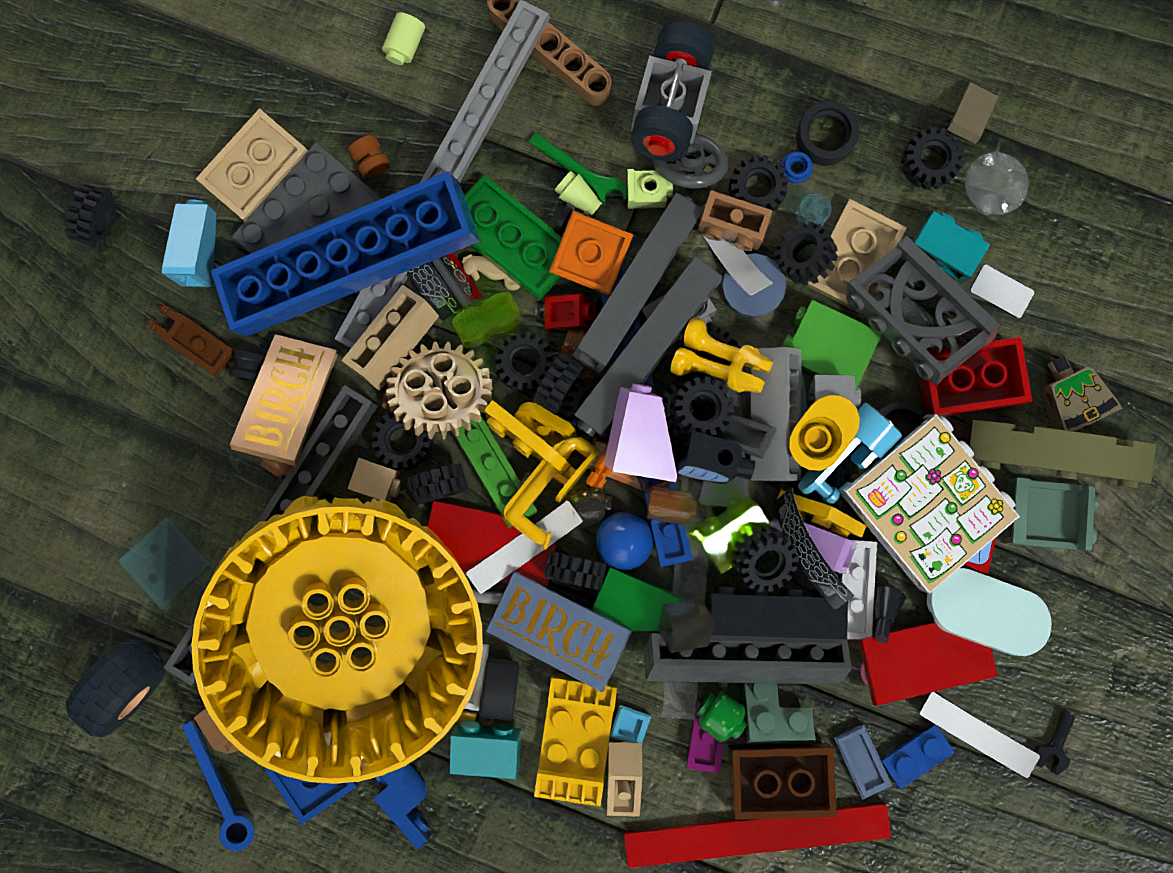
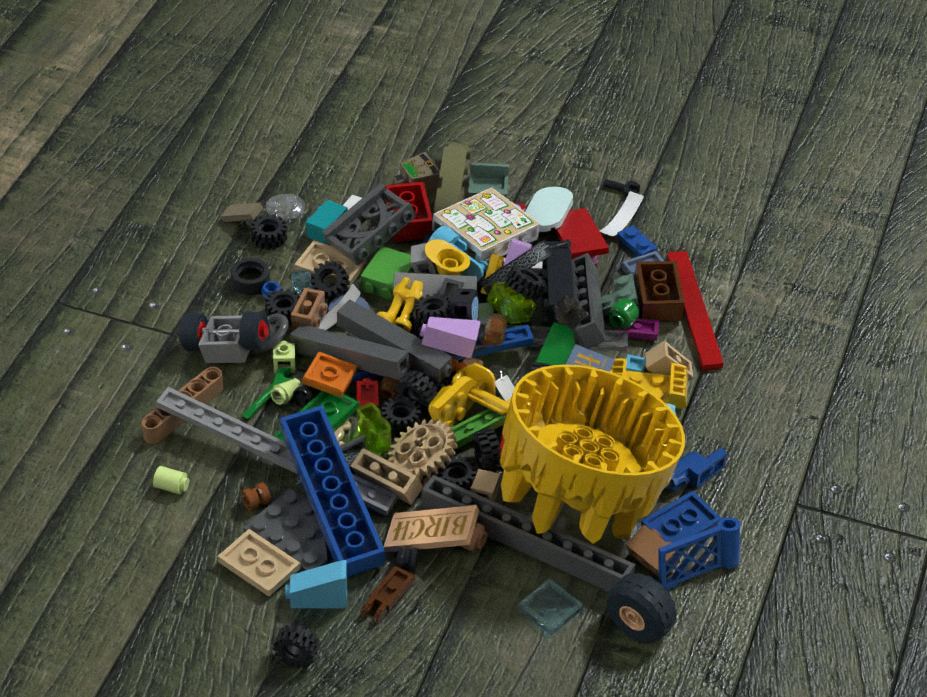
camera: 95 degrees left, 40 degrees down
blue piece [595,512,654,570] -> none

